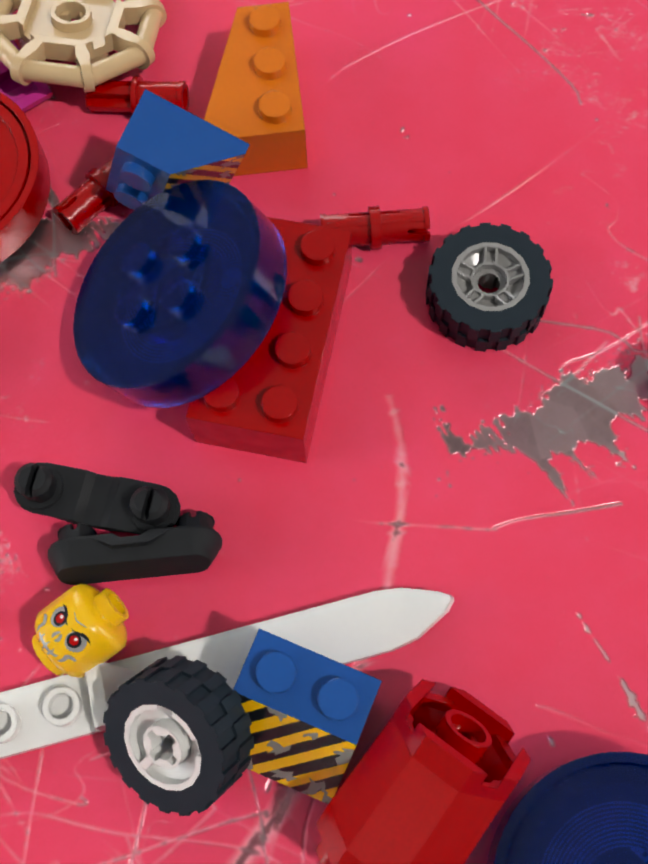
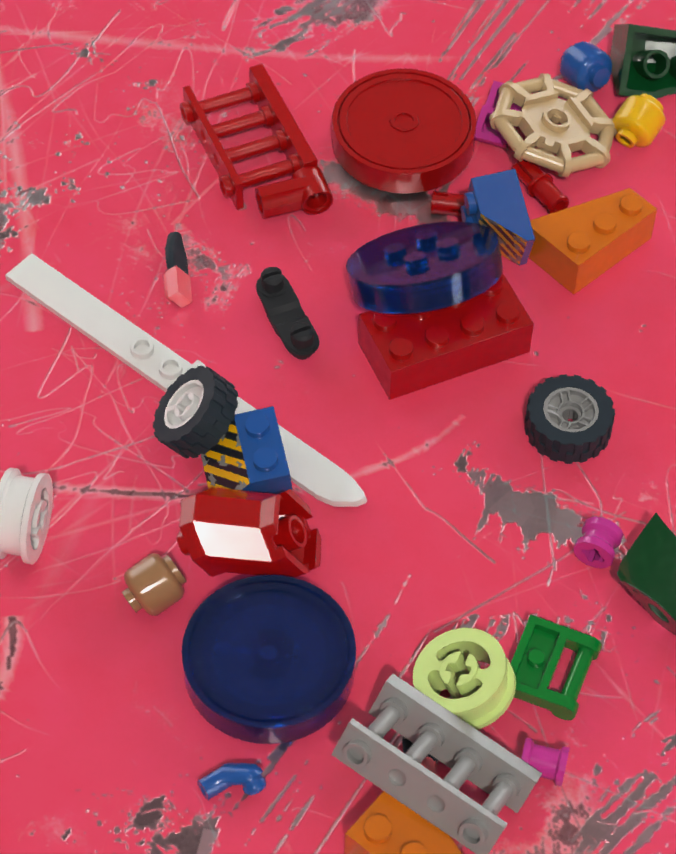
camera: 50 degrees right, 15 degrees down
yellow head [32,583,129,678] -> none
black piece [48,511,222,585] -> none
red pin [320,206,430,250] -> none

